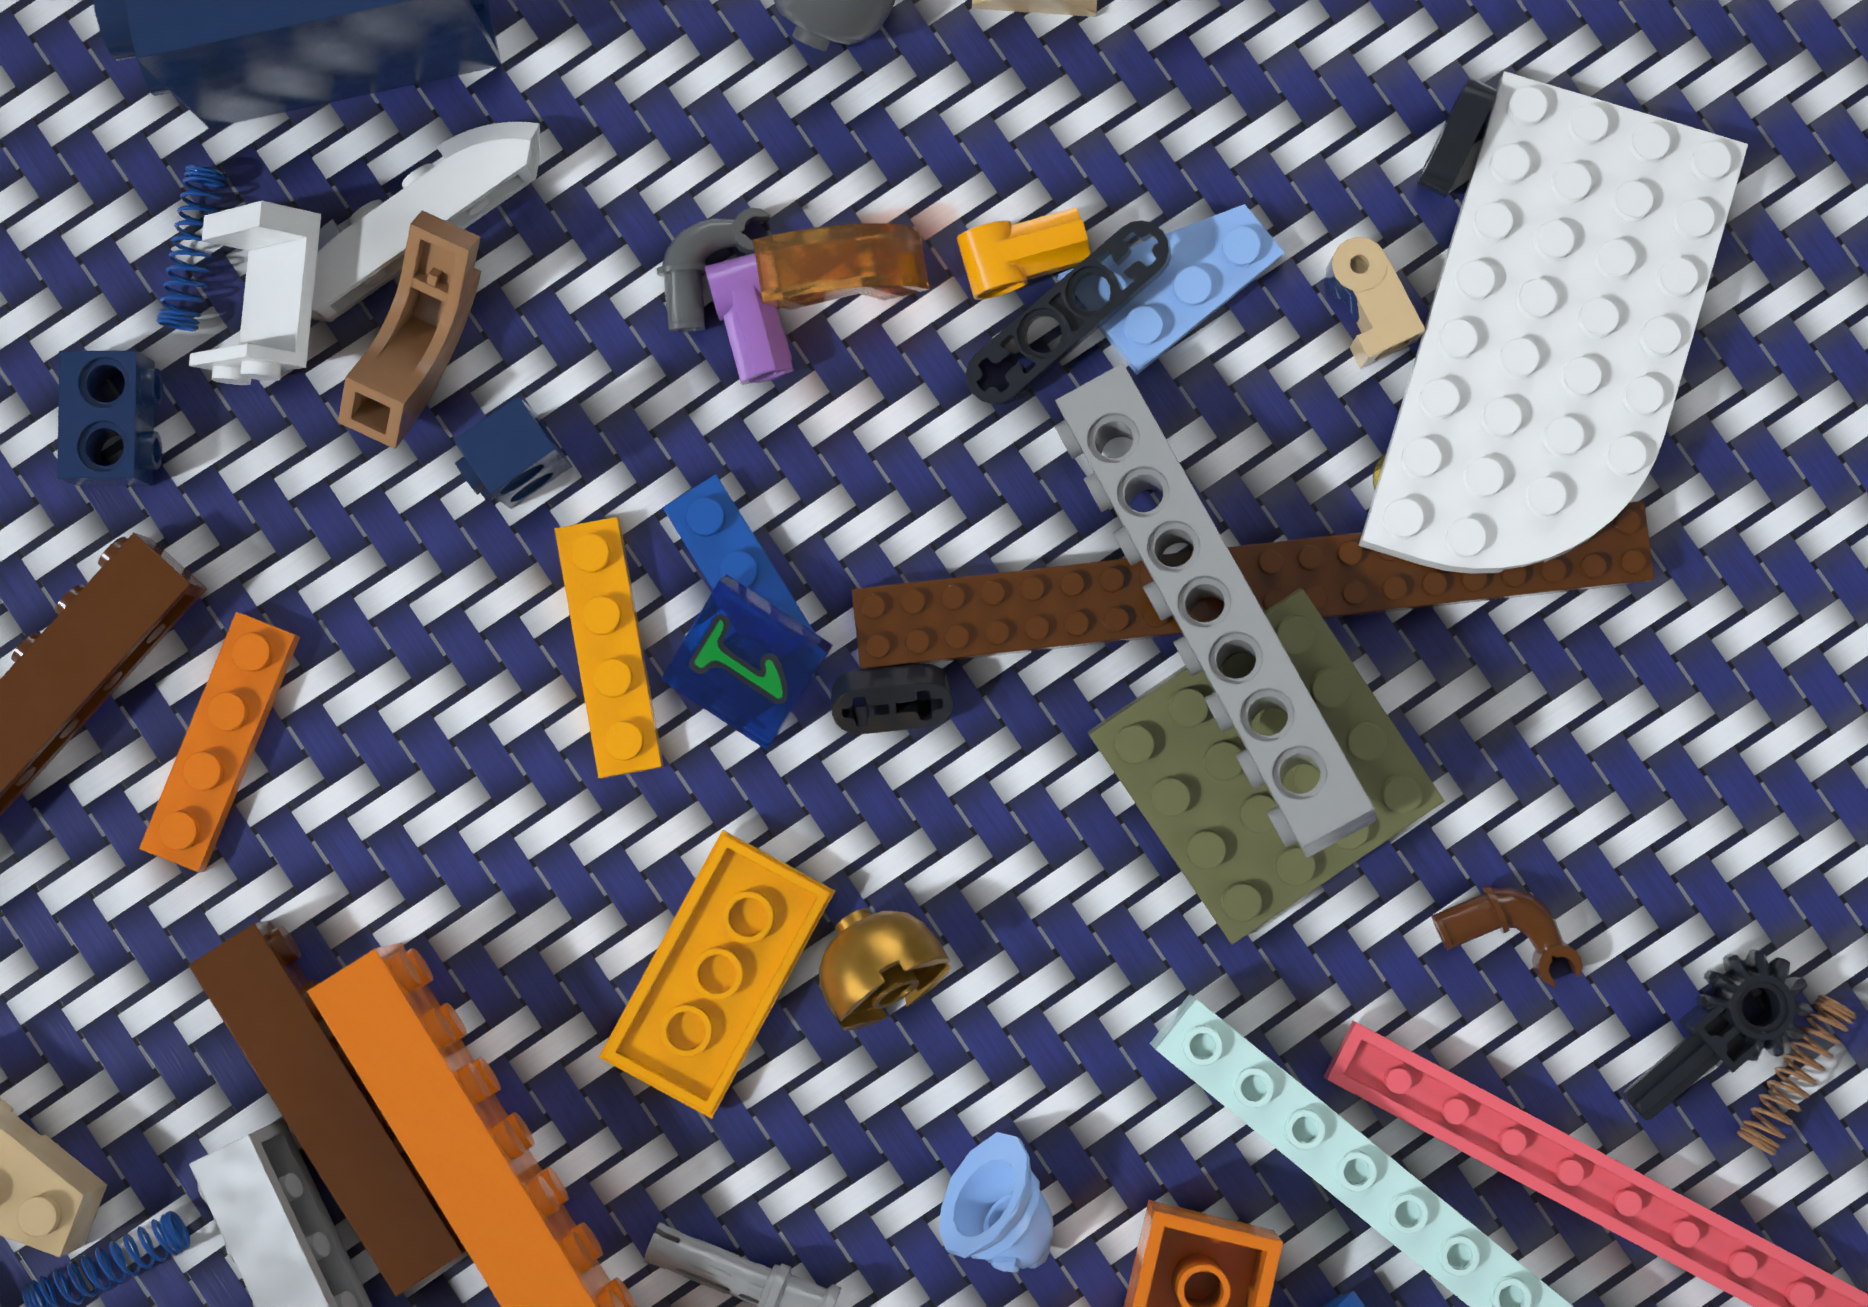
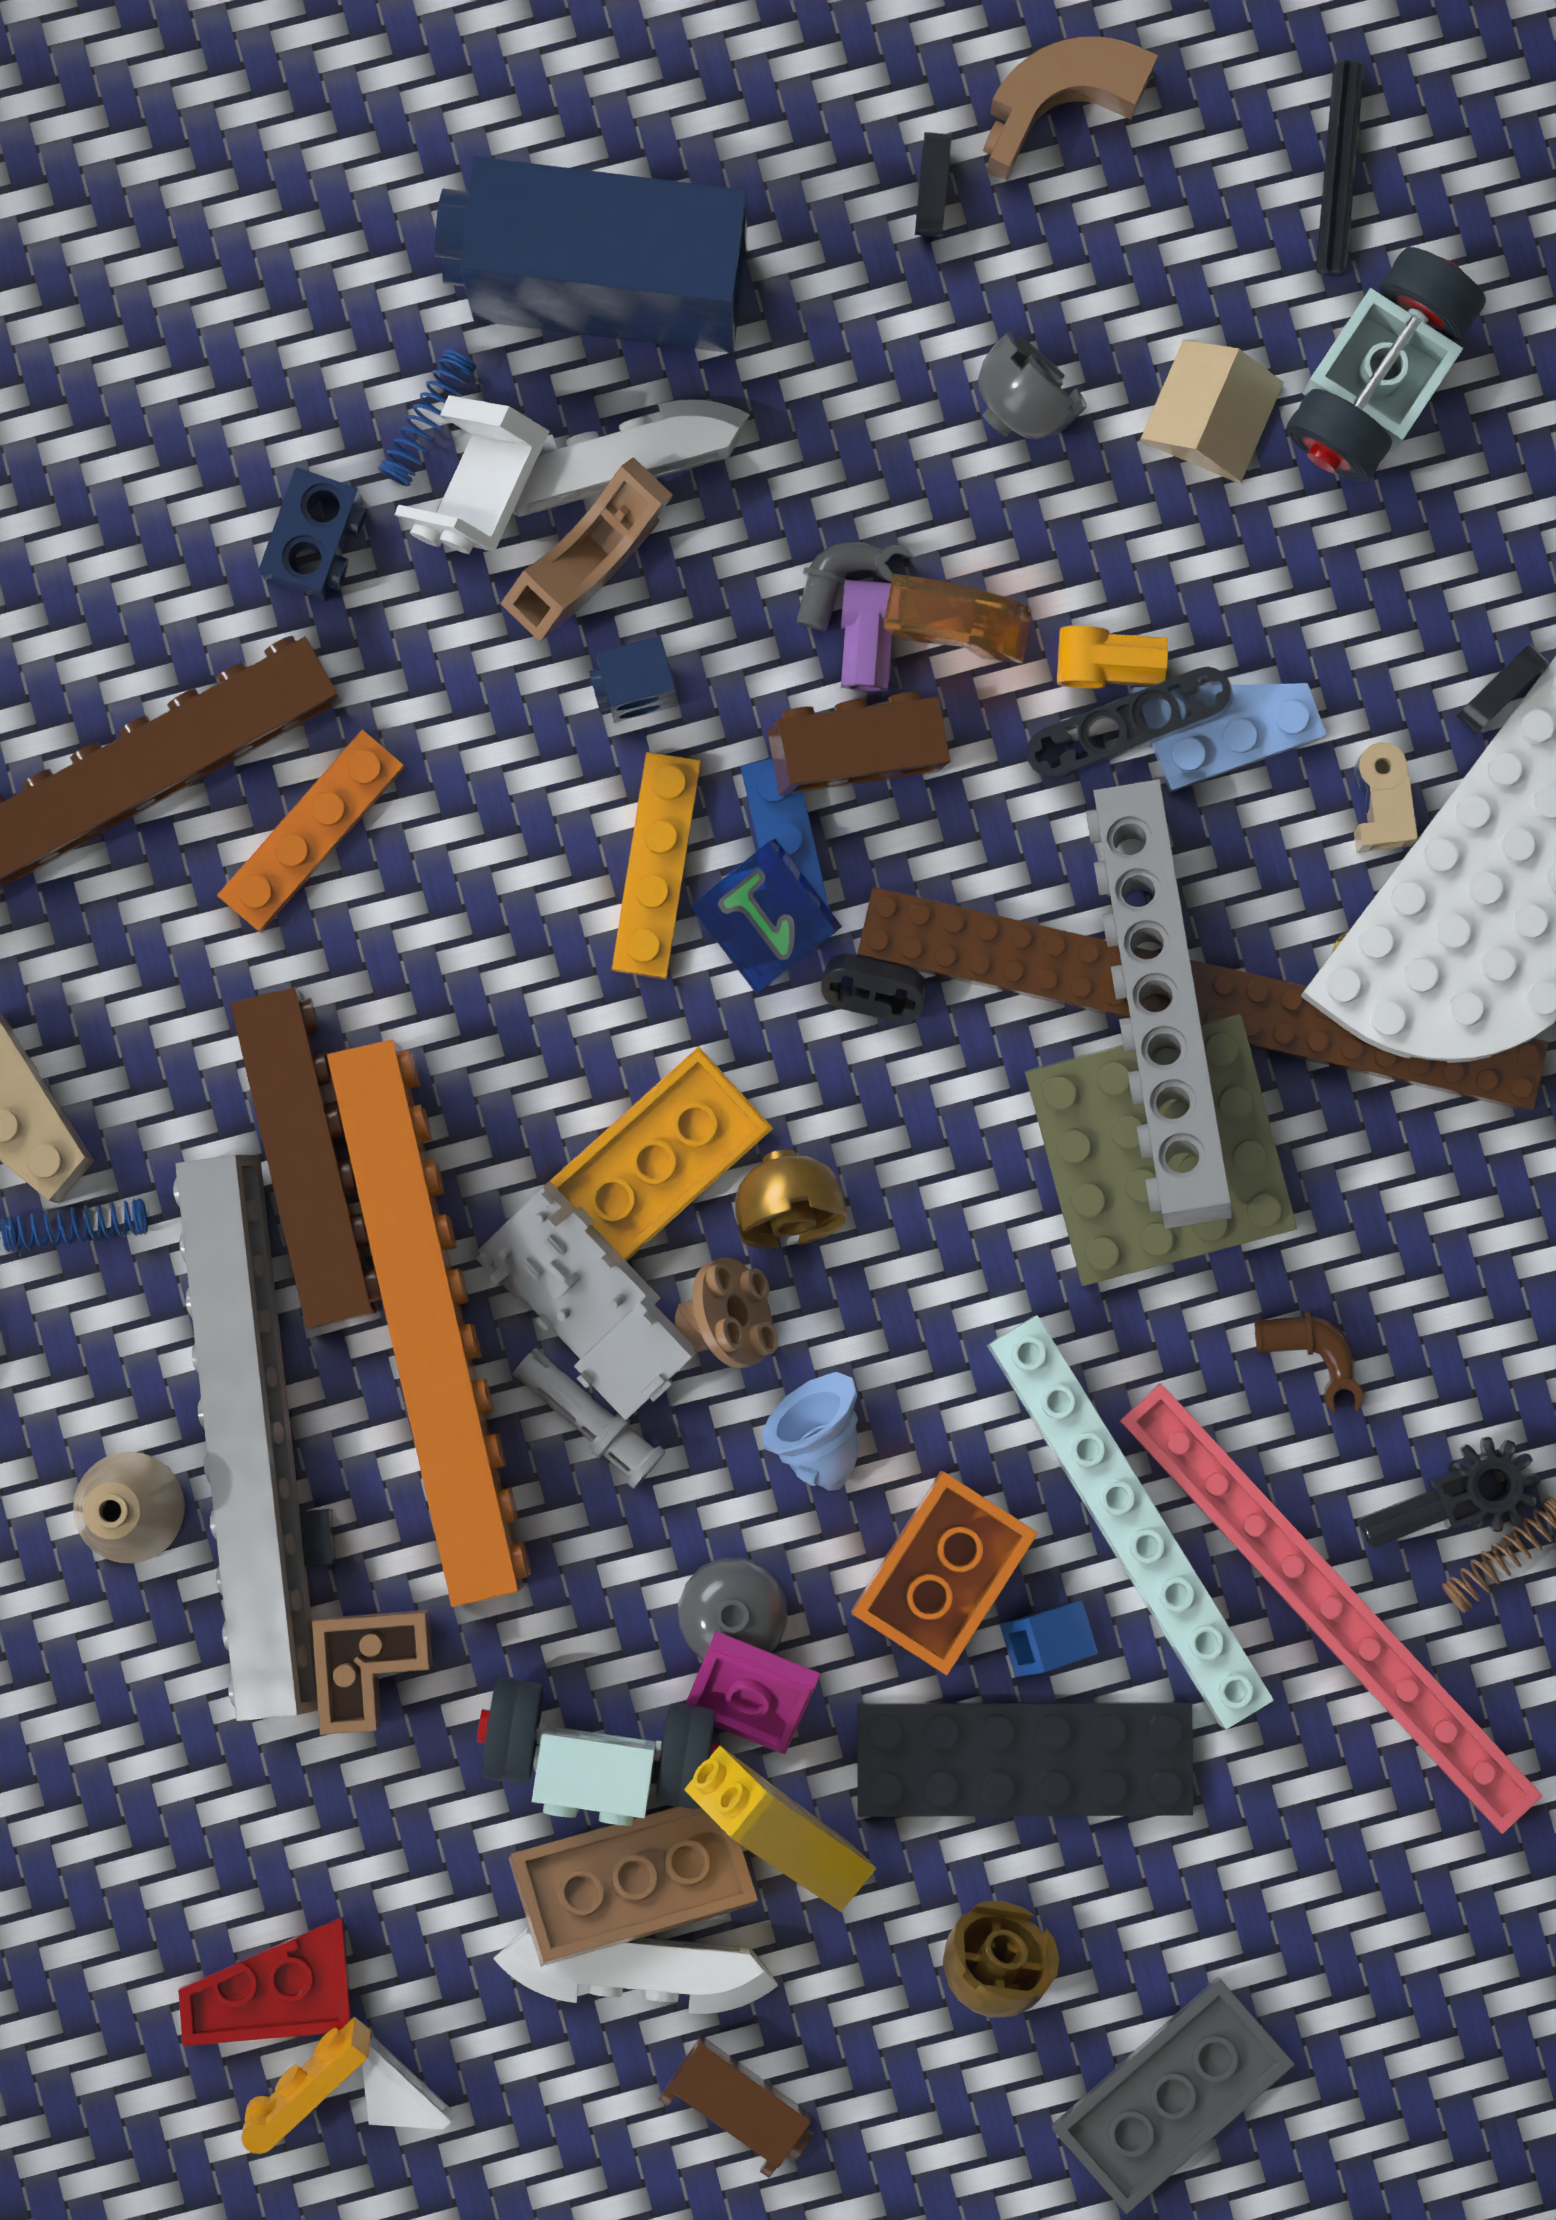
camera: 15 degrees right, 0 degrees up
none -> light grey piece [476,1181,696,1421]
none -> medium nougat plate [675,1258,778,1369]
none -> reddish brown brick [767,691,951,796]

